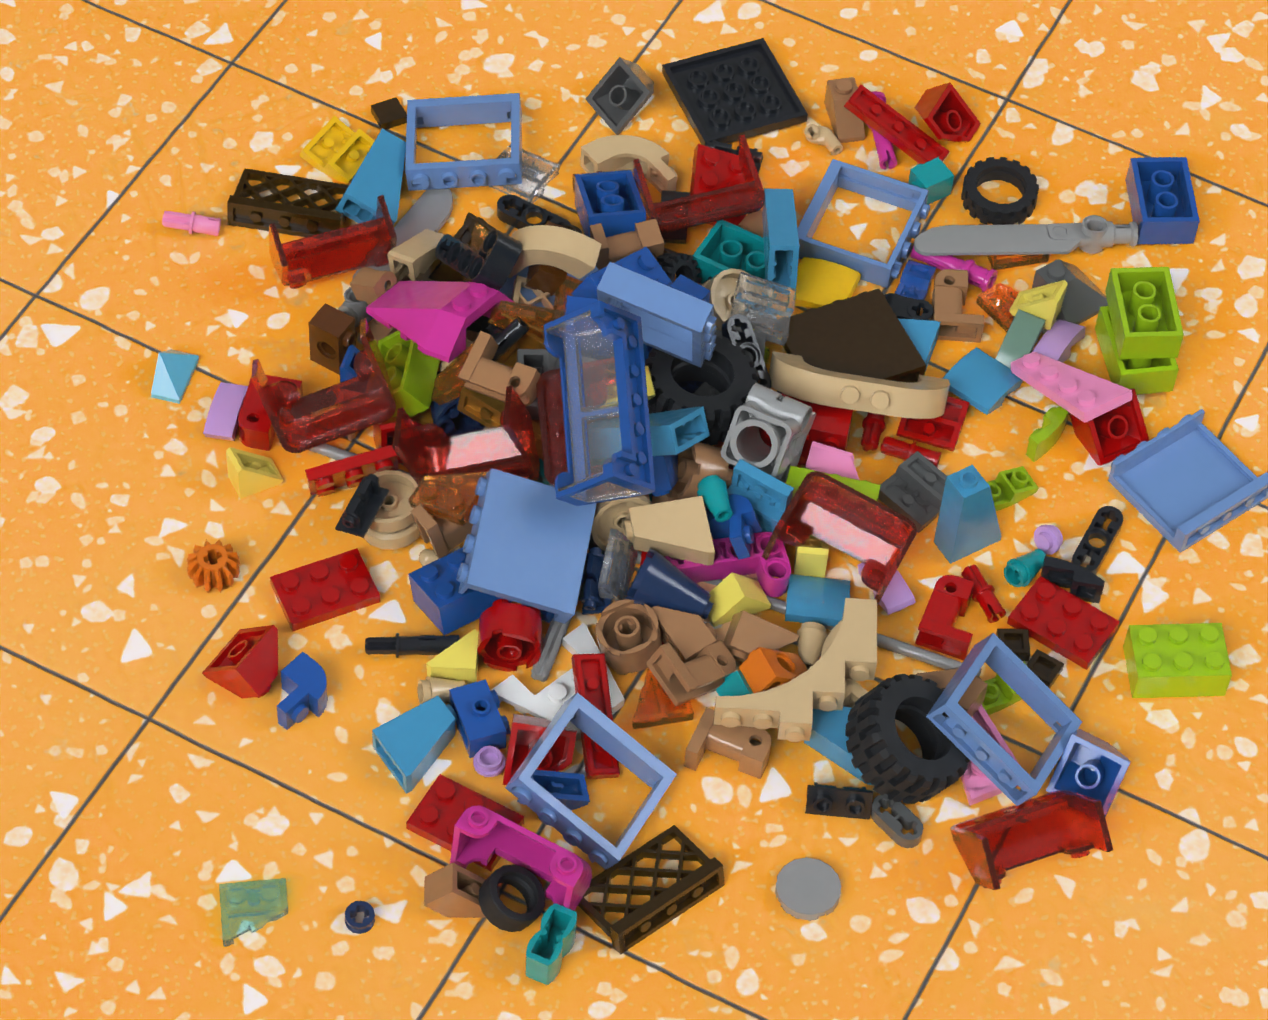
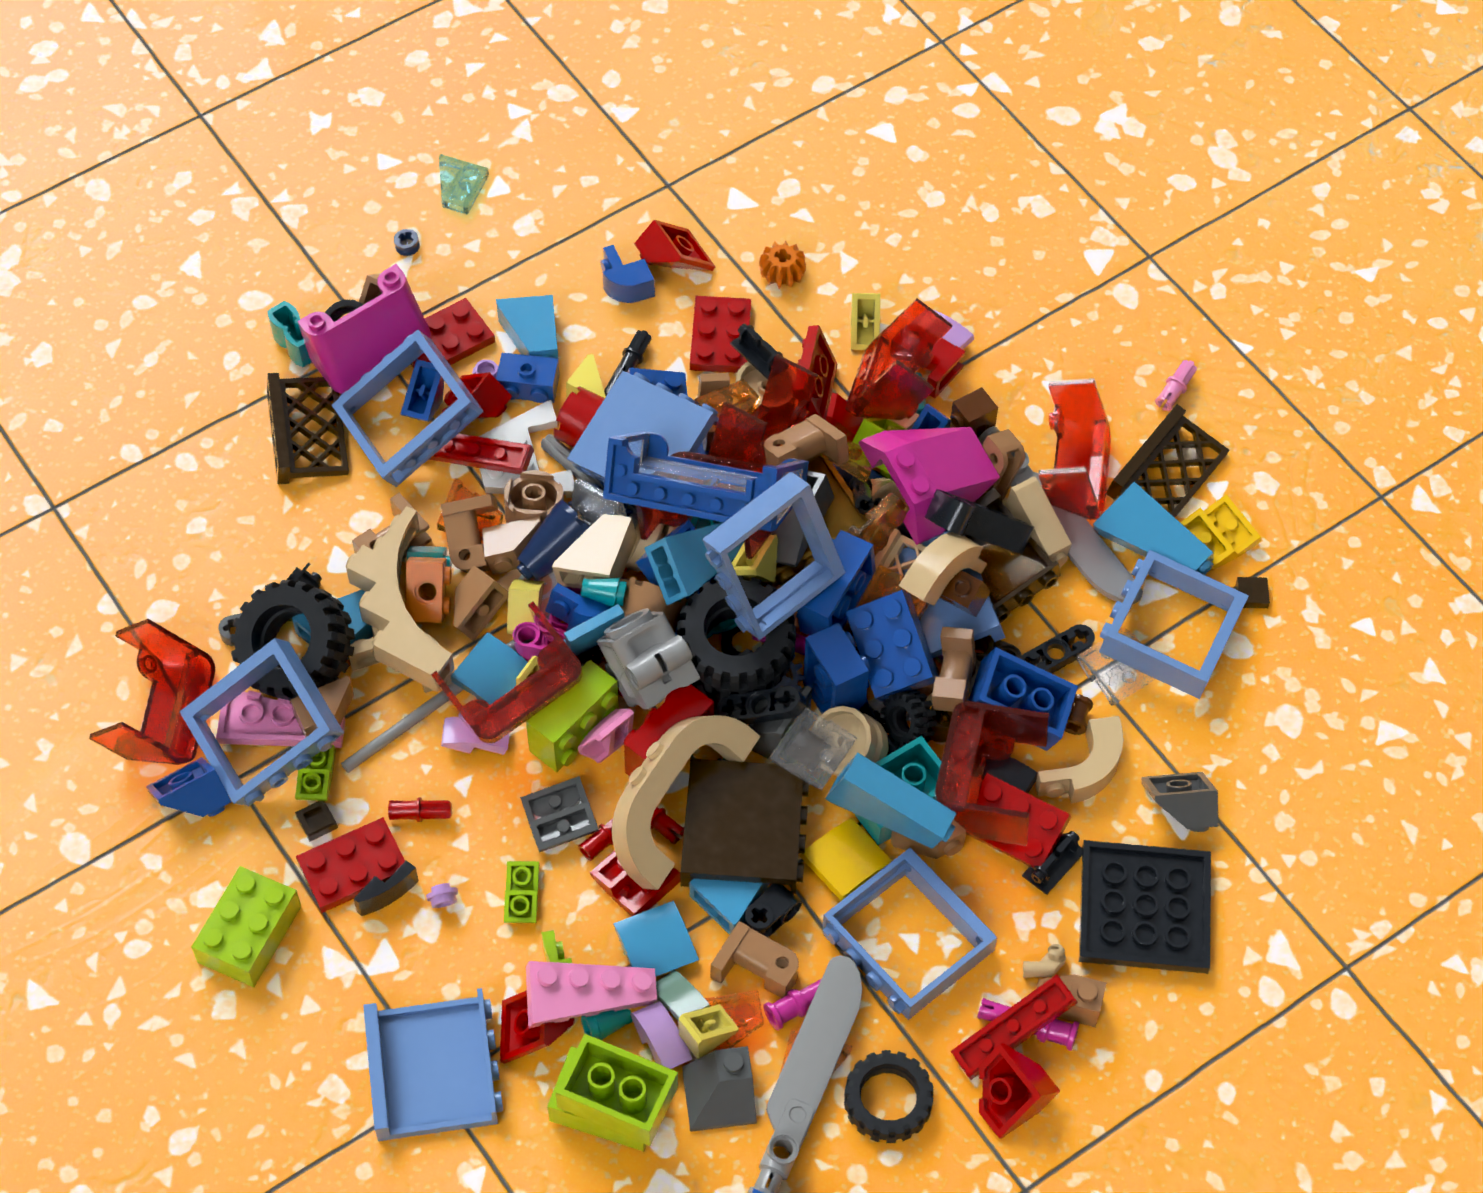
camera: 120 degrees right, 5 degrees up
medium azure slope [151,349,199,404] -> none
tan cone [417,676,465,704] -> none
light grey tile [775,857,841,921] -> none
tan cone [797,622,827,669] -> none
blue slope [895,260,936,310] -> none
teal brick [908,157,954,205] -> none
red piece [915,575,975,660] -> none
dark azure slope [934,464,1002,564] -> none
dark brown tile [996,629,1030,661] -> none
teal cone [1004,549,1046,587] -> none
black beam [1071,506,1123,575] -> none

